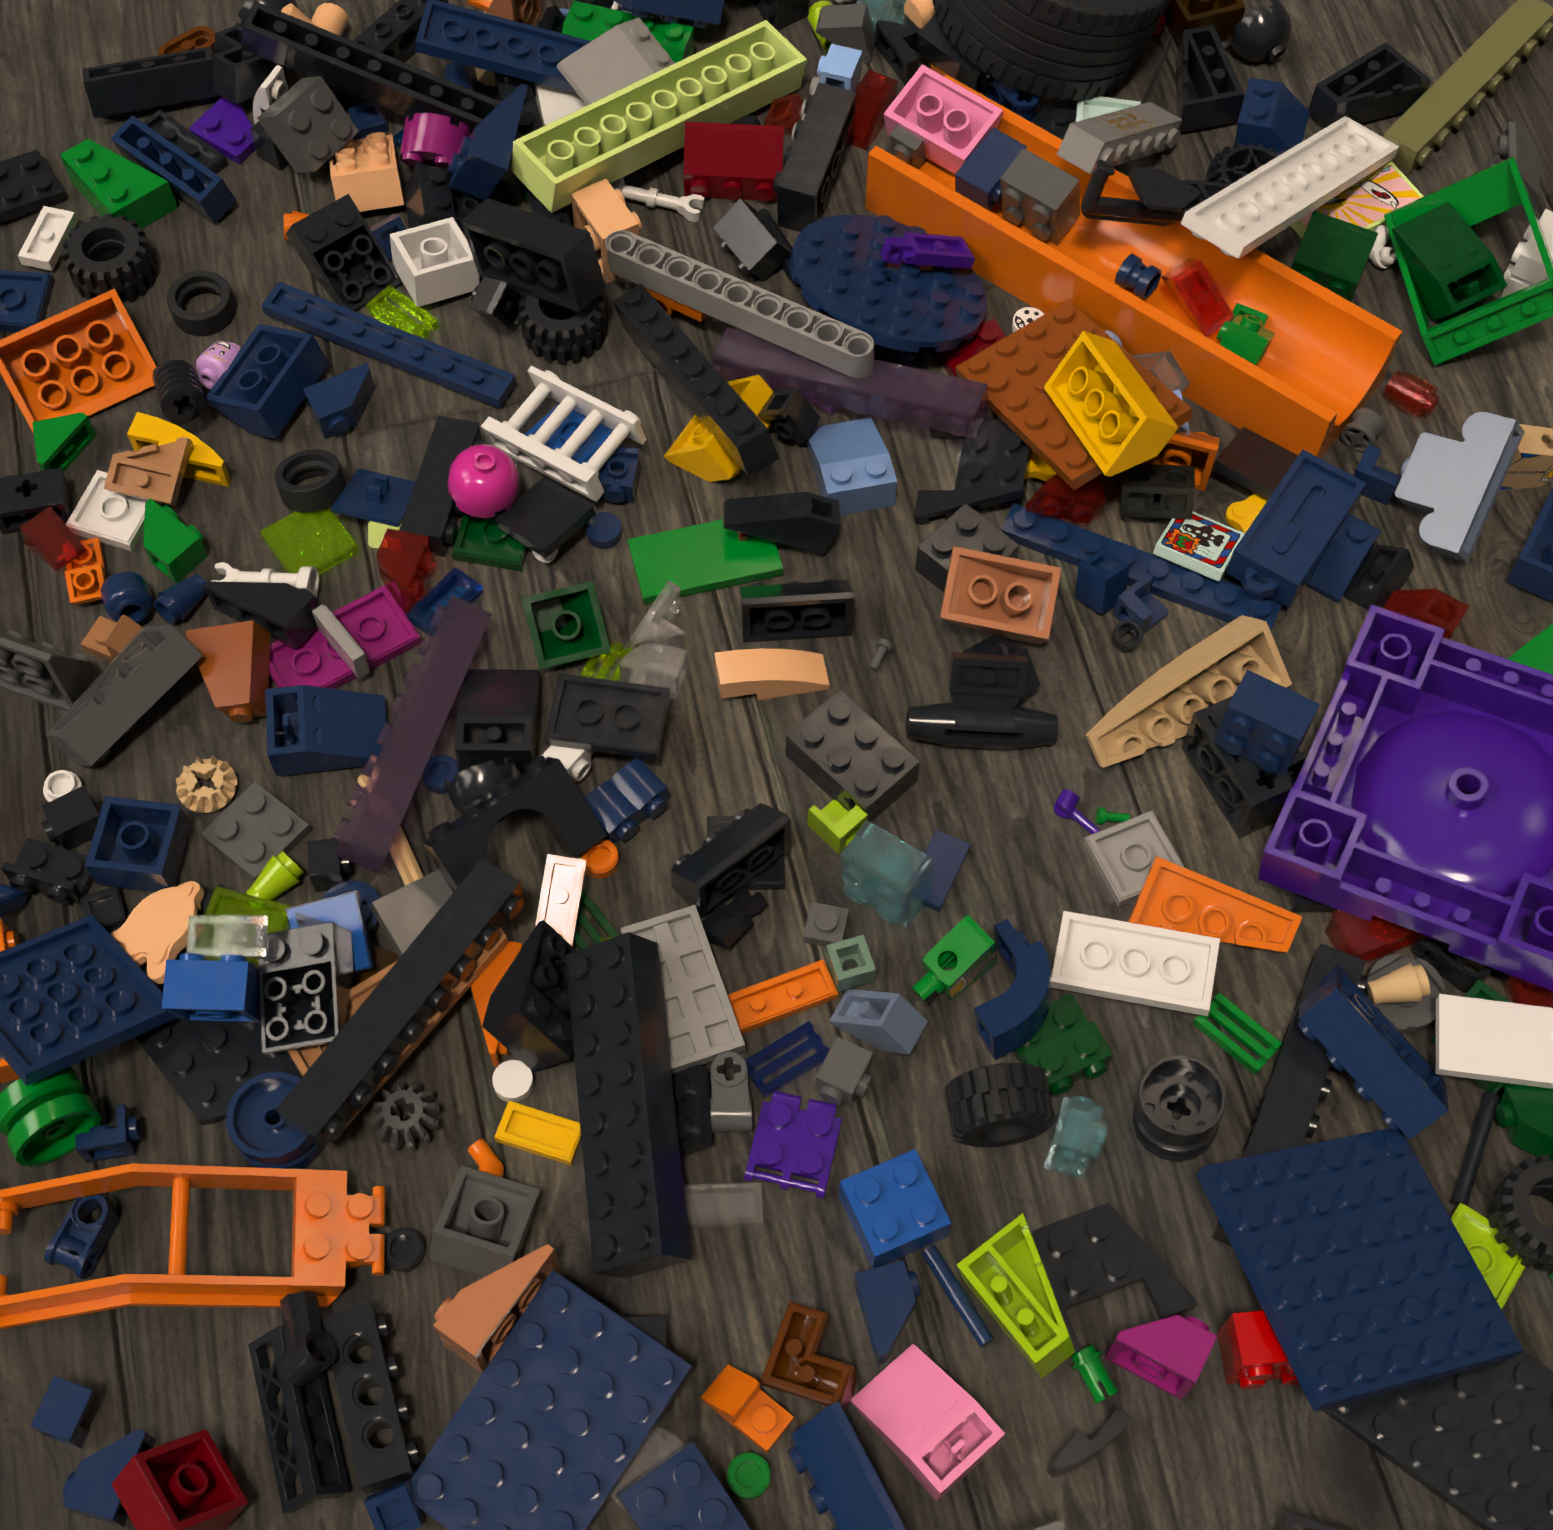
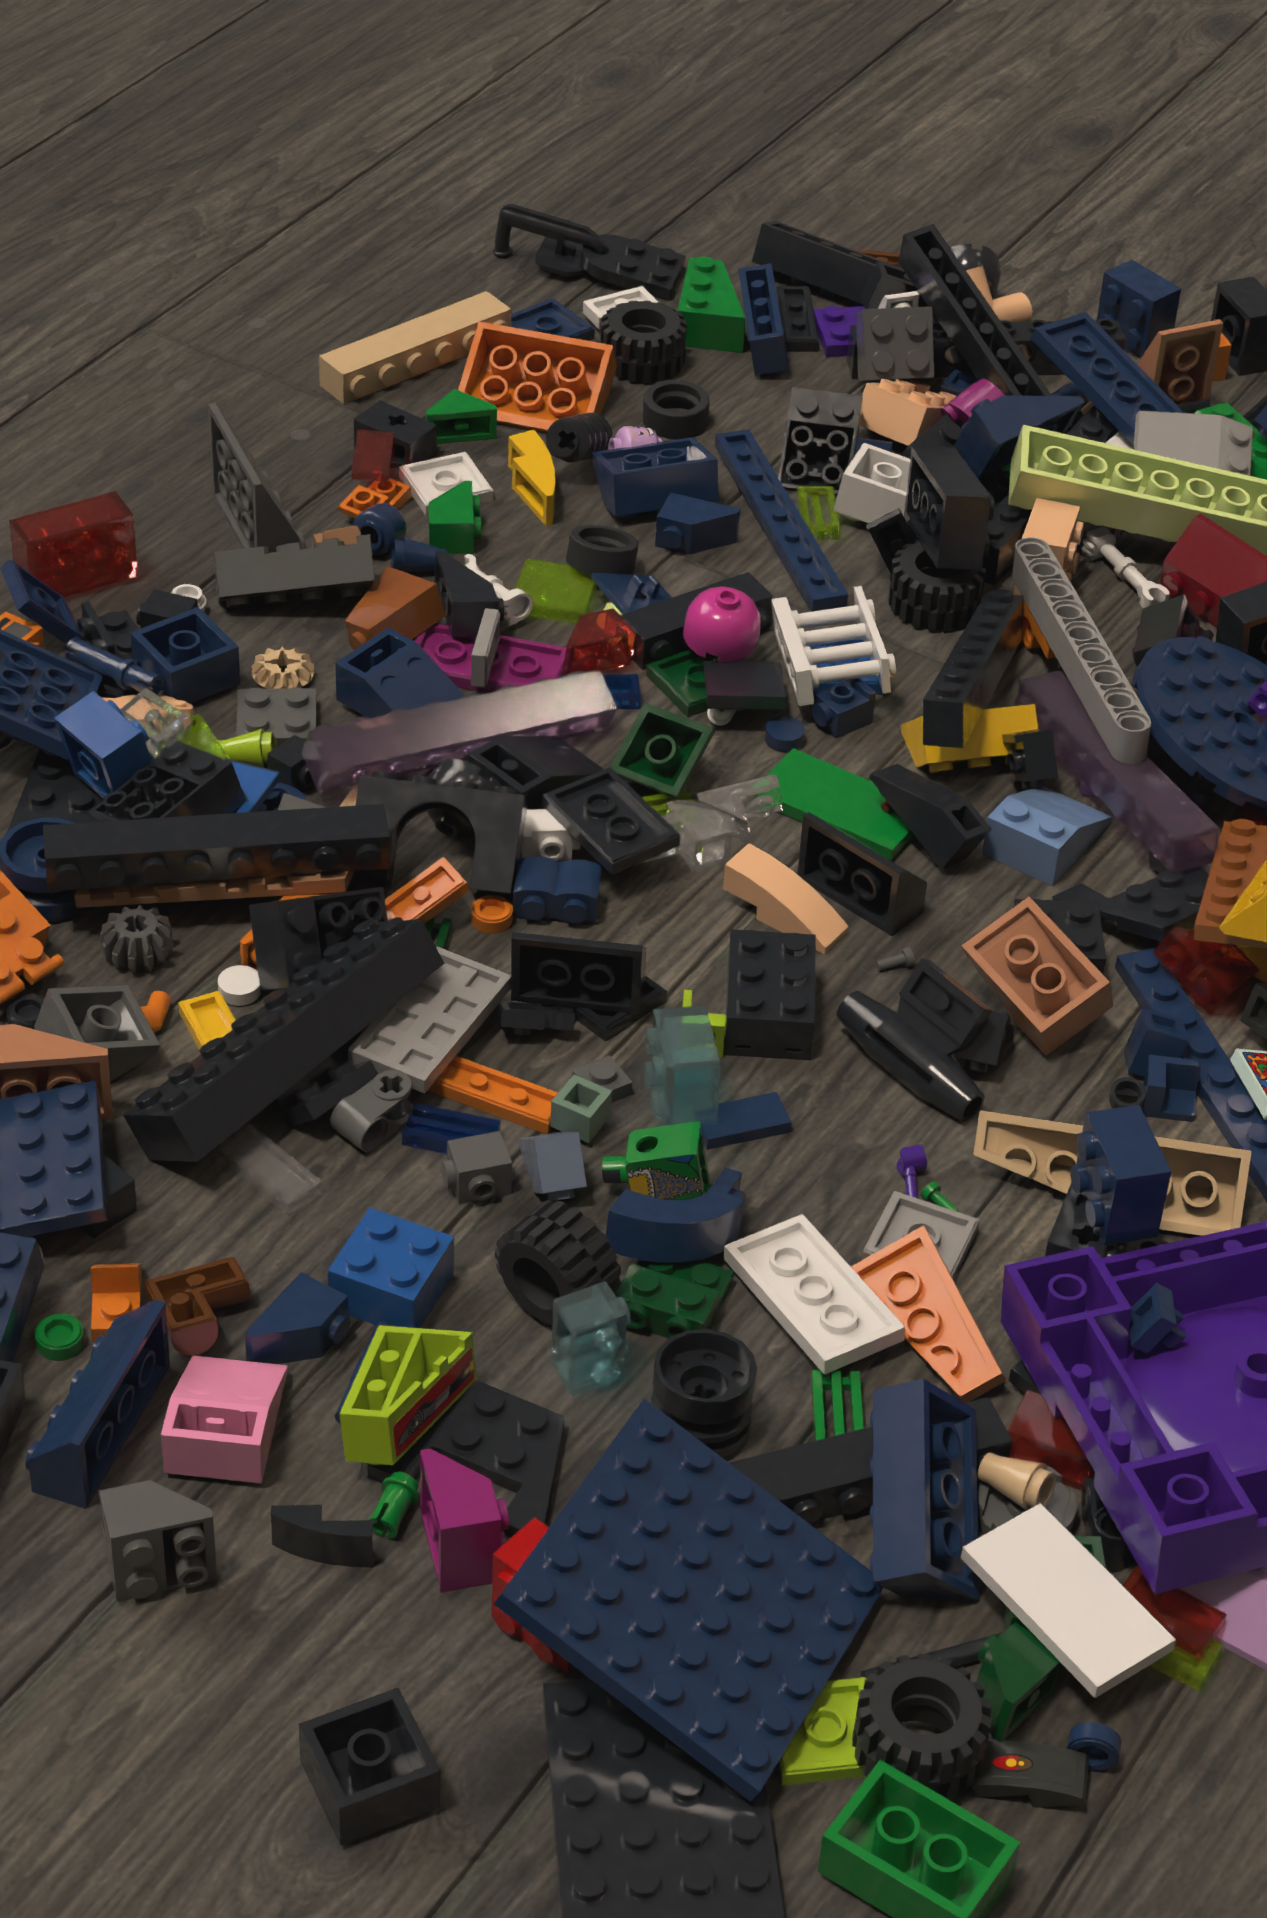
camera: 45 degrees right, 20 degrees down
medium nougat wing [104,437,193,507] -> none
dark purple plate [744,1091,842,1199] -> none
none -> dark blue pin [65,637,166,699]
none -> dark blue tile [1129,1283,1186,1354]

